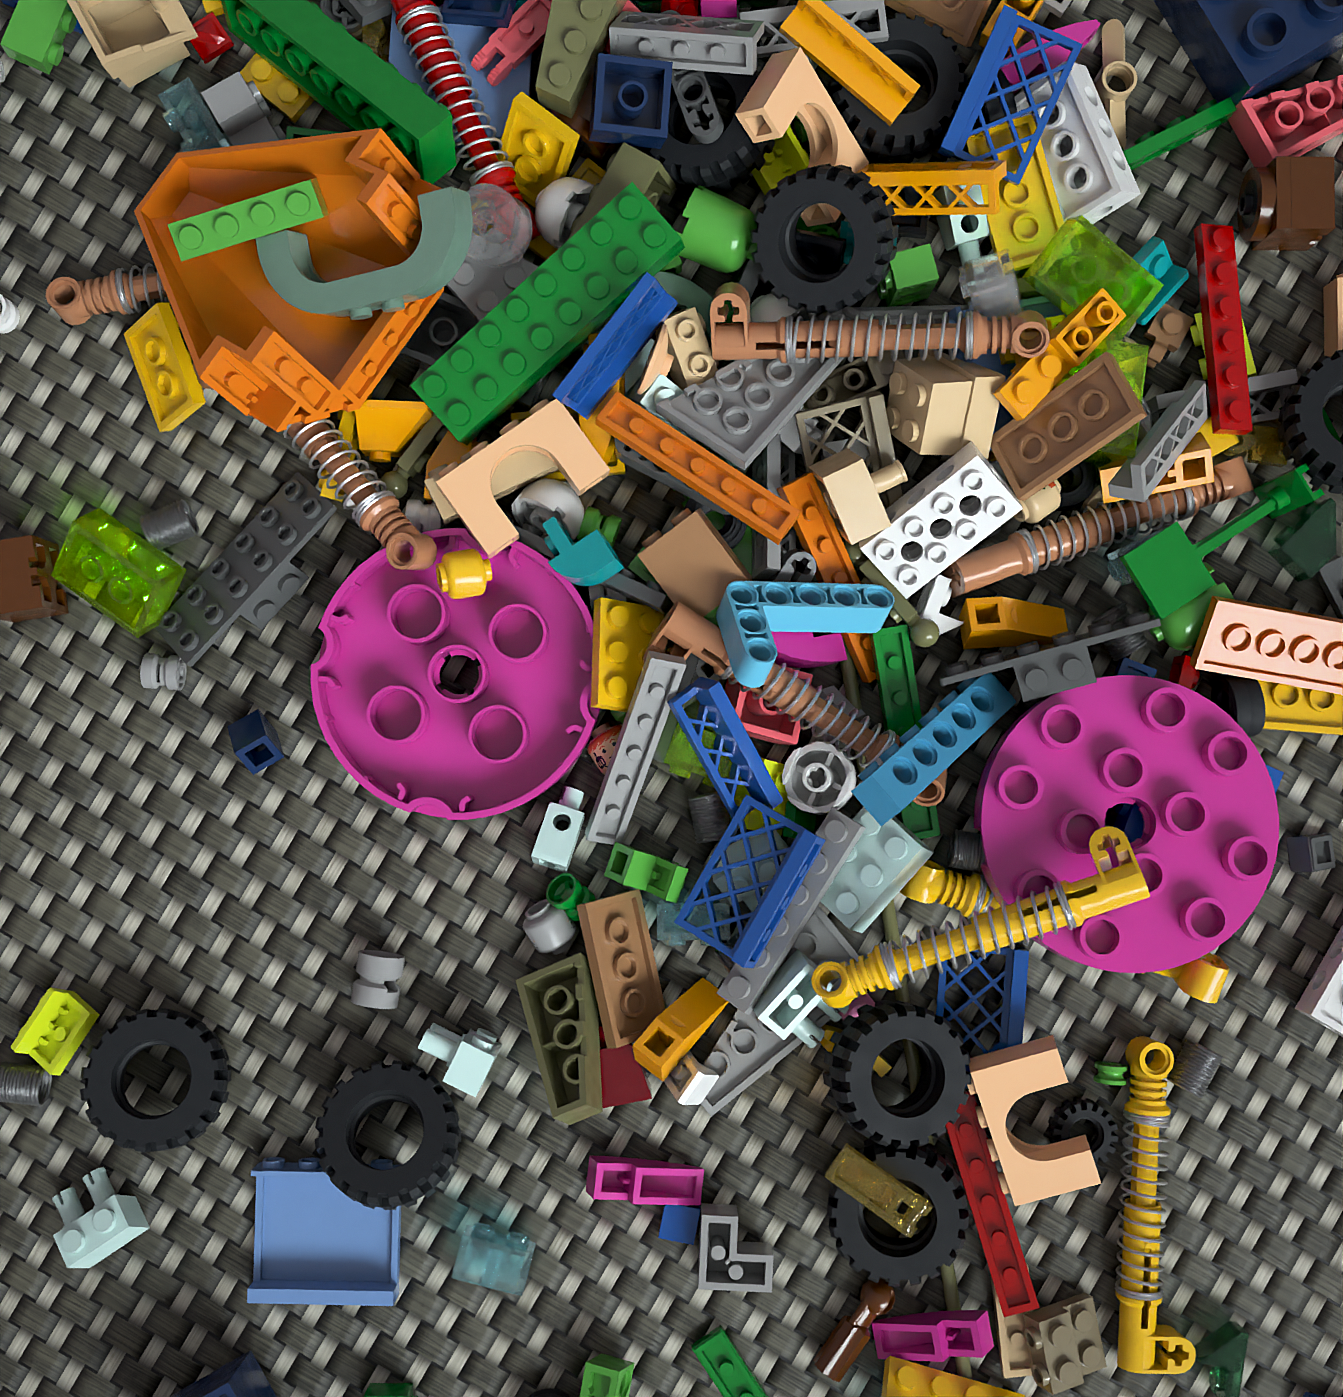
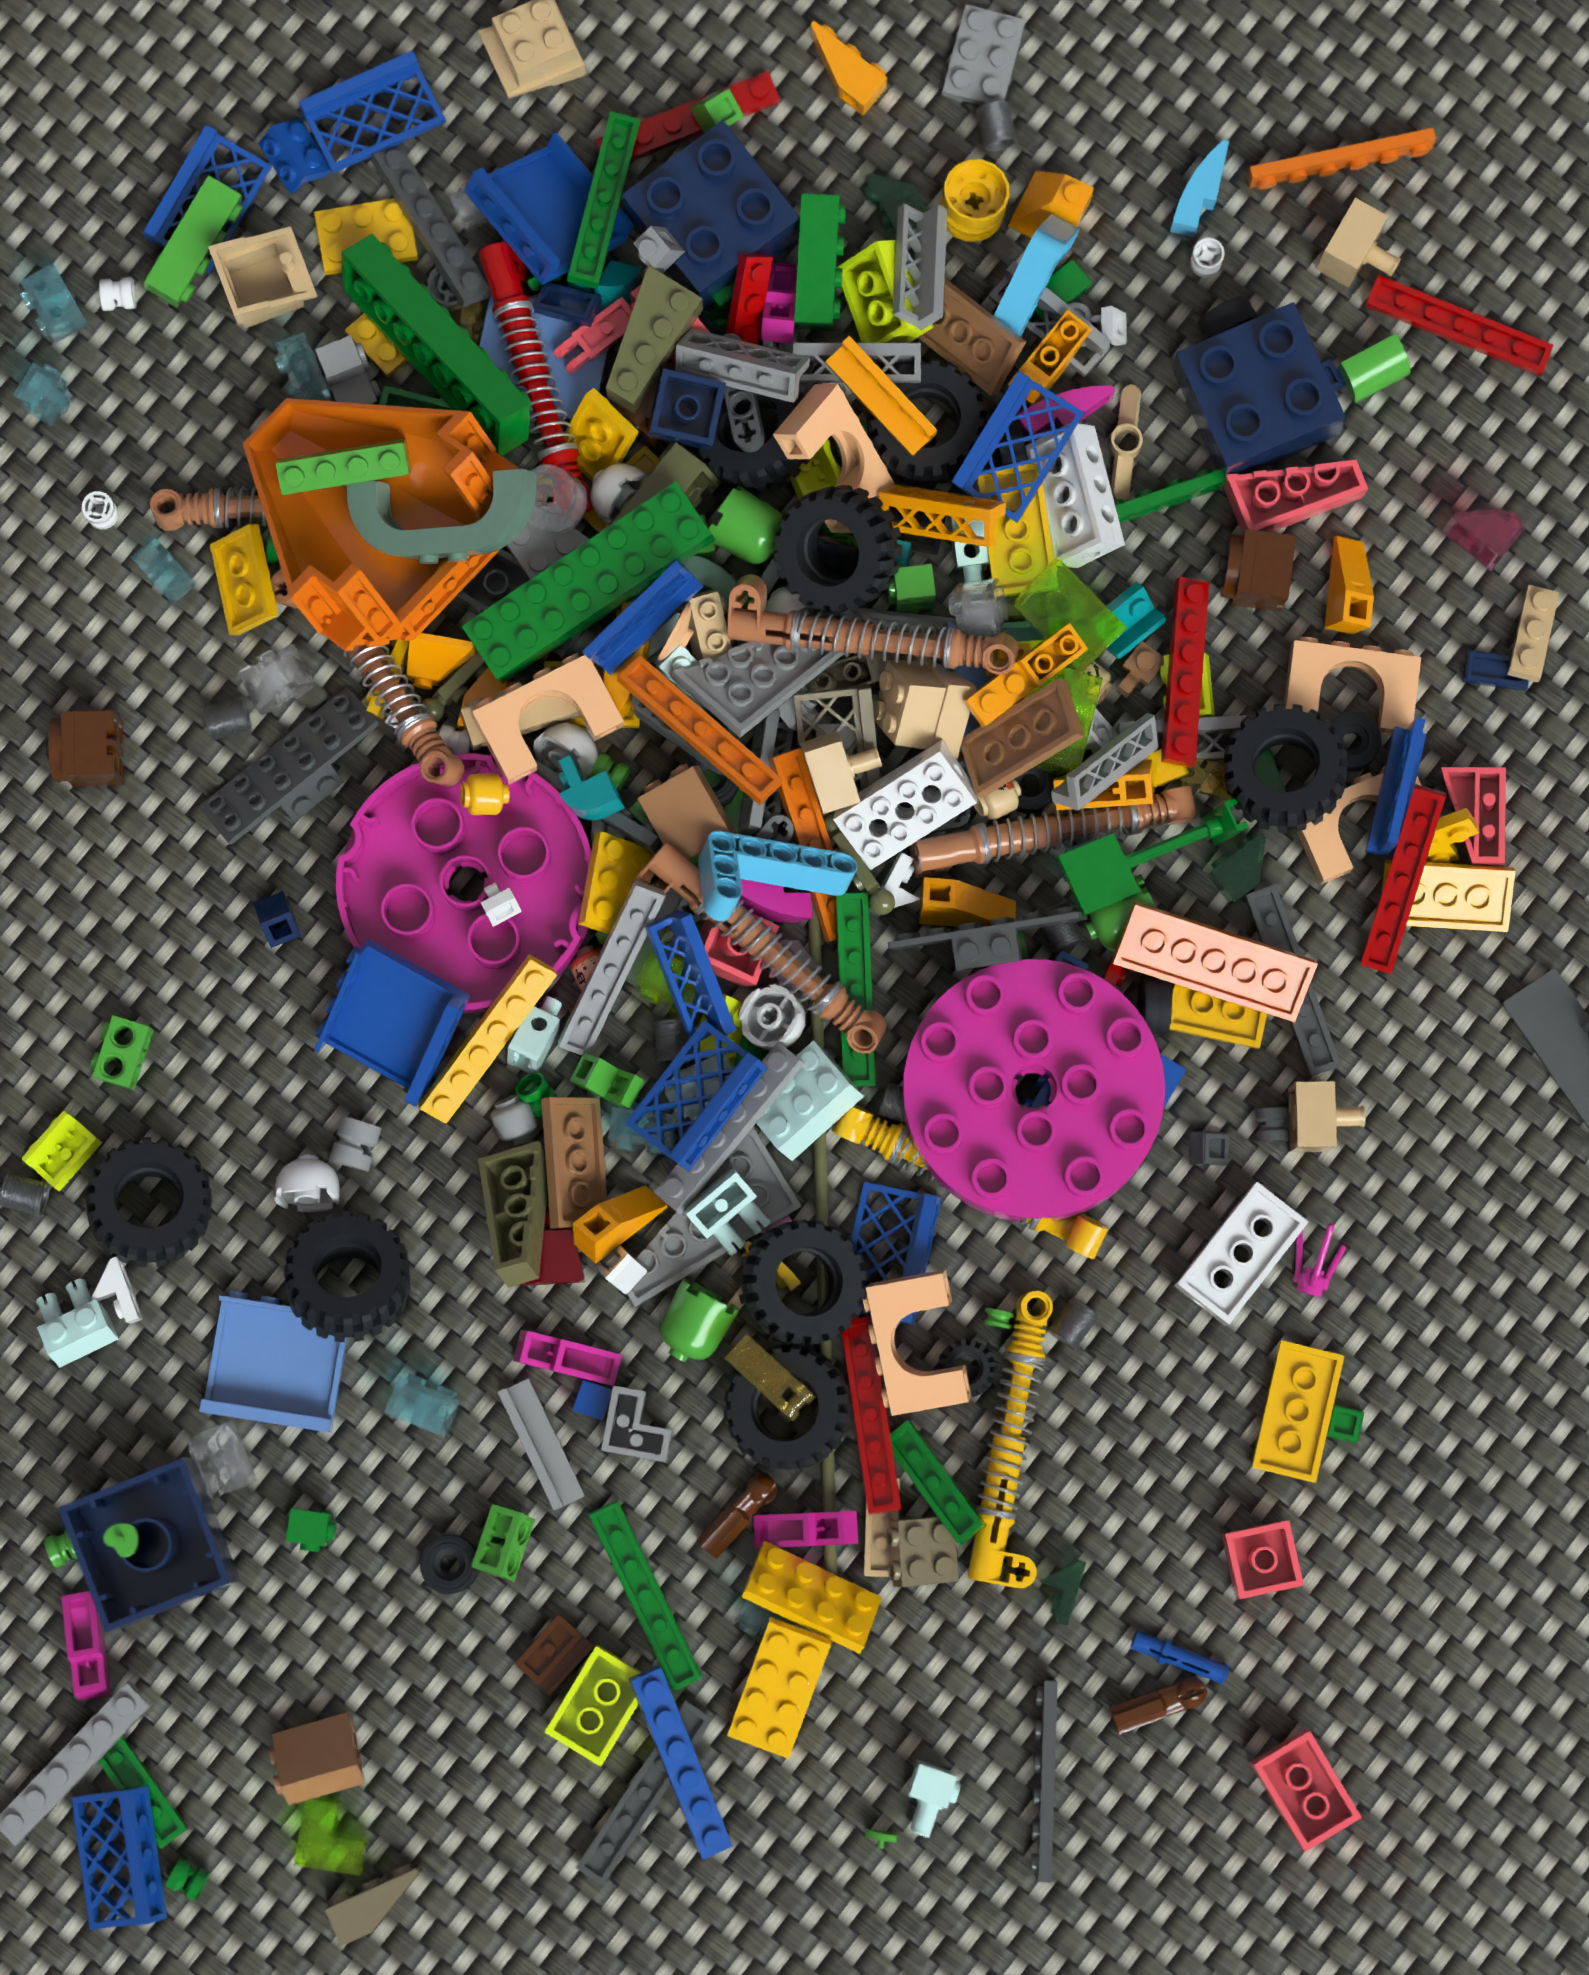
camera: 10 degrees right, 5 degrees down
clear neon green brick [51,507,186,638] -> none
light grey wheel [140,653,187,690] -> none
red tile [190,12,235,64] -> none
light aqua brick [418,1023,502,1097] -> none
yellow piece [811,826,1150,1008] -> none
dark azure brick [851,673,1017,826] -> none
none -> bright green brick [90,1015,154,1091]
none -> white slope [91,1257,143,1324]
none -> clear light blue slope [130,537,196,605]
none -> clear bracket [188,1420,257,1500]
none -> clear brick [237,644,314,714]
none -> white cylinder [274,1155,340,1212]
none -> blue panel [314,938,471,1106]
none -> yellow plate [418,954,557,1124]
none -> white tile [481,883,522,927]
none -> light grey fence [498,1378,585,1510]
none -> bright green cylinder [660,1279,740,1362]
none -> green plate [891,1420,986,1545]

